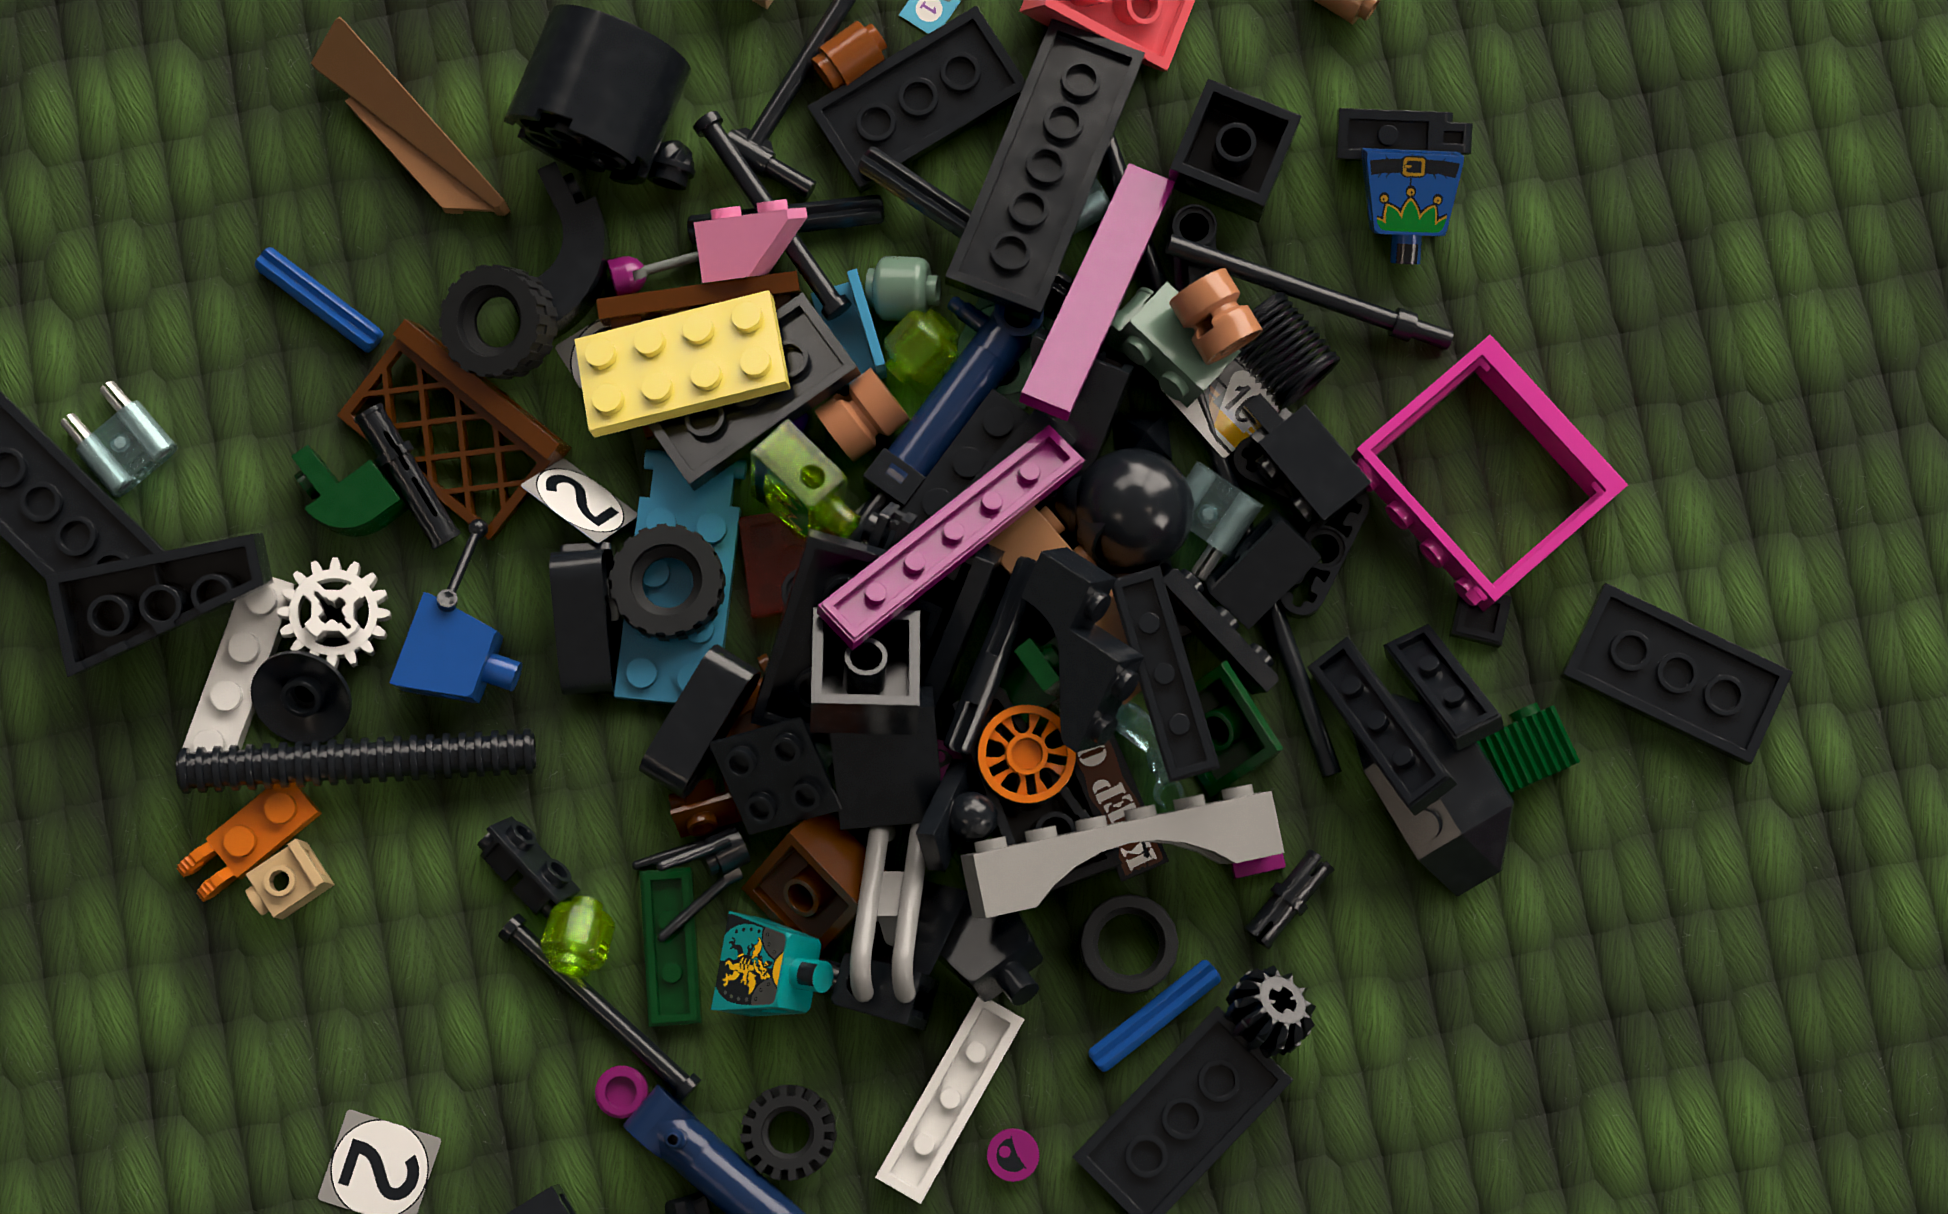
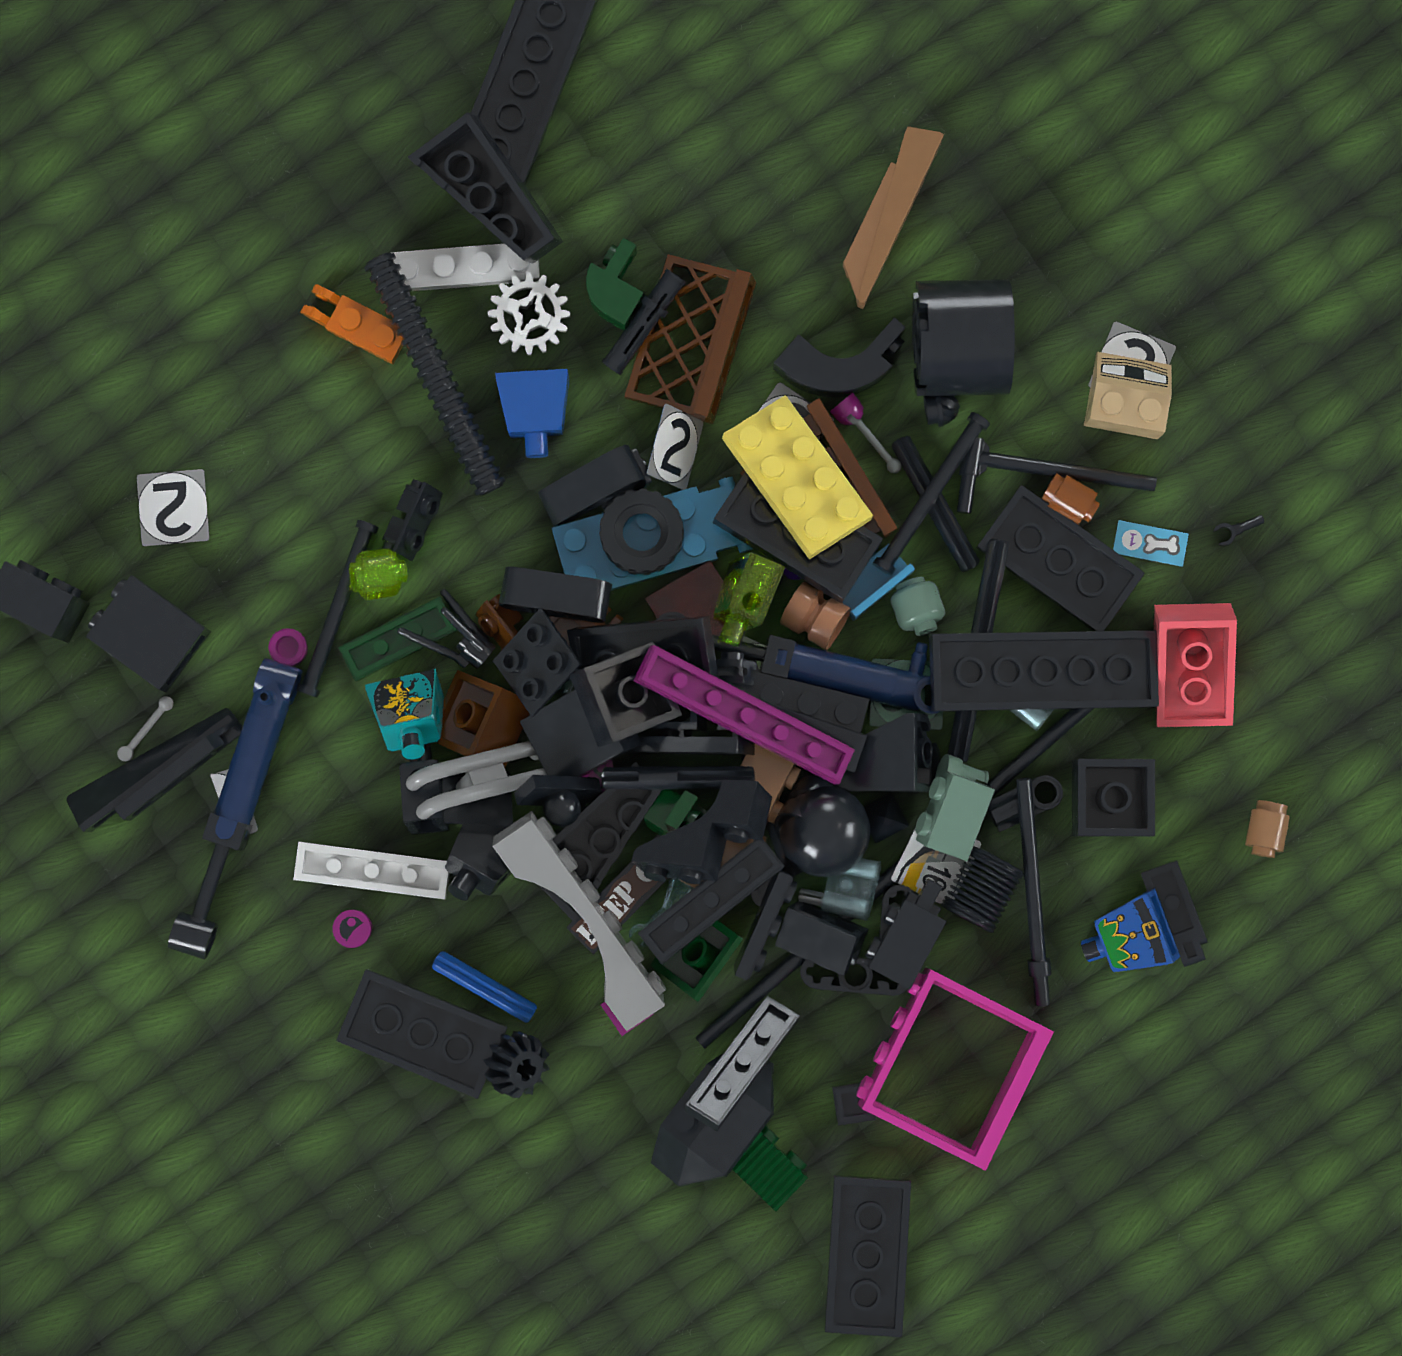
camera: 65 degrees right, 5 degrees up
clear light blue piece [60,381,177,498] -> none
tan brick [245,839,335,920] -> none
black dish [251,651,352,745] -> none
blue axle [254,247,384,353] -> none
black hinge [437,519,489,612] -> none
black tyre [439,264,558,379] -> none
bright pink slope [694,199,807,283] -> none
black tyre [740,1085,837,1181] -> none
clear neon green head [884,309,959,384] -> none
orange wheel [977,705,1076,804] -> none
tile [1019,163,1175,421] -> none
black tyre [1079,894,1179,994] -> none
nougat wheel [1169,268,1263,365] -> none
black pin [1243,849,1335,949] -> none
black tile [1383,624,1504,751] -> none

